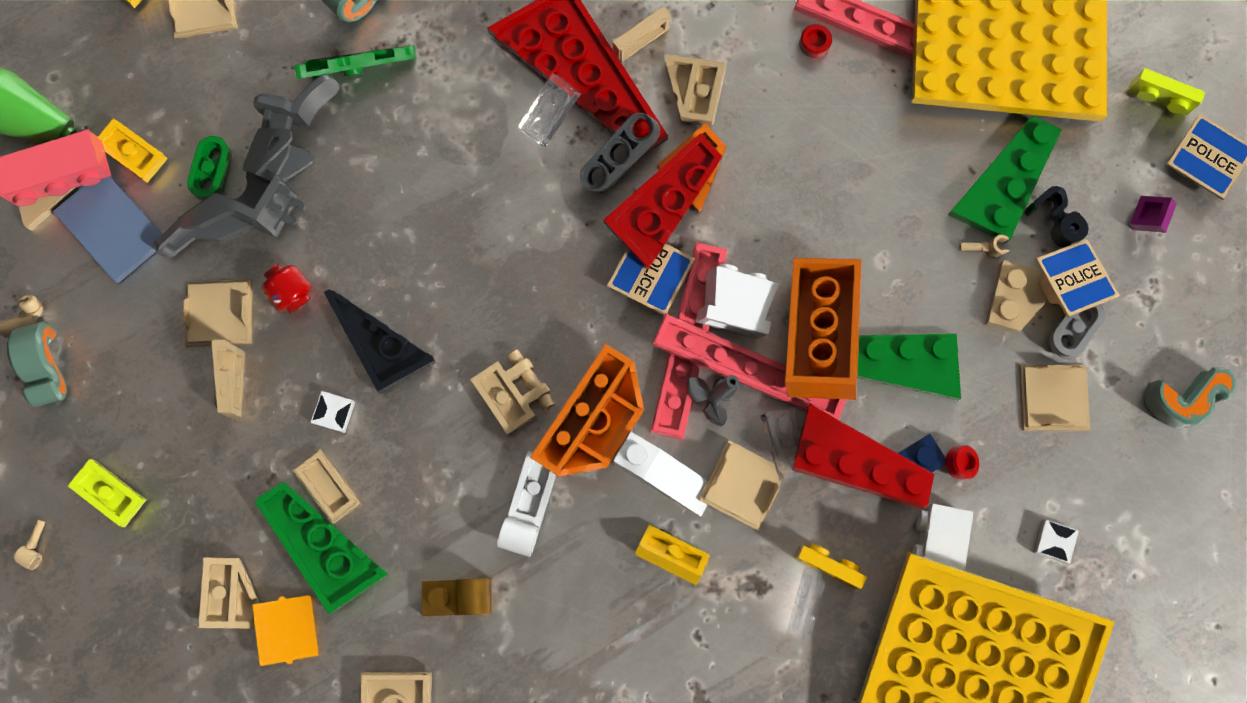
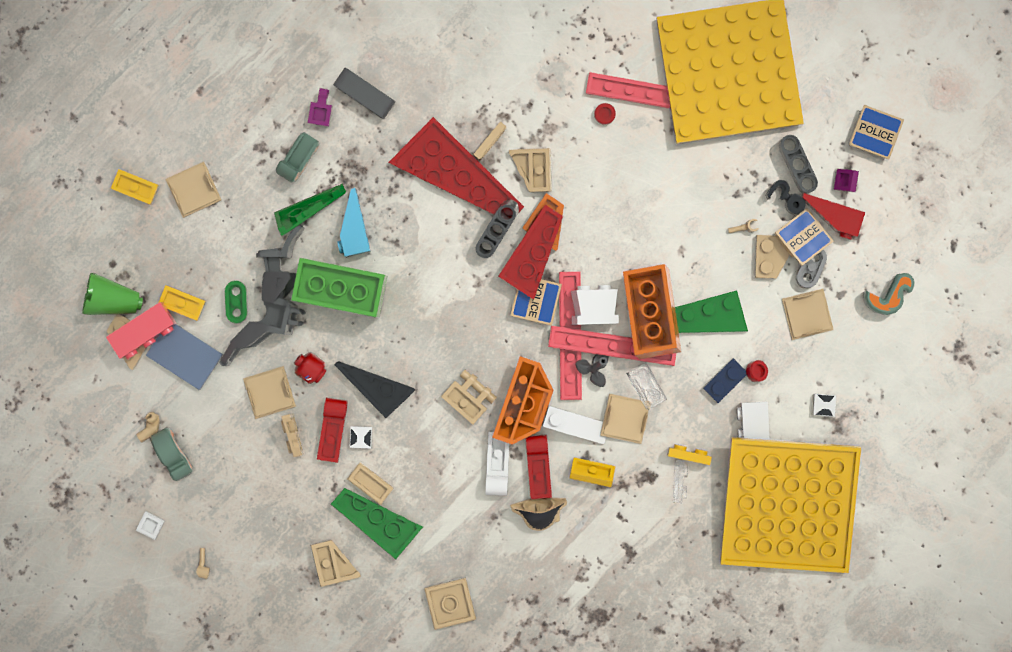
camera: 10 degrees left, 10 degrees up
neon yellow plate [68,459,147,527] -> none
light orange piece [252,595,319,666] -> none
pearl gold plate [422,578,492,616] -> none
clear plate [518,73,581,147] -> none
red wing [792,404,935,509] -> none
green wing [948,116,1062,243] -> none
neon yellow plate [1128,68,1206,115] -> none
none -> bright green brick [291,258,388,318]
none -> red plate [317,397,348,463]
none -> medium azure slope [337,188,371,257]
none -> tan hat [510,498,567,531]
none -> red plate [526,435,552,499]
none -> dark grey beam [779,135,818,194]
none -> red slope [801,193,865,240]

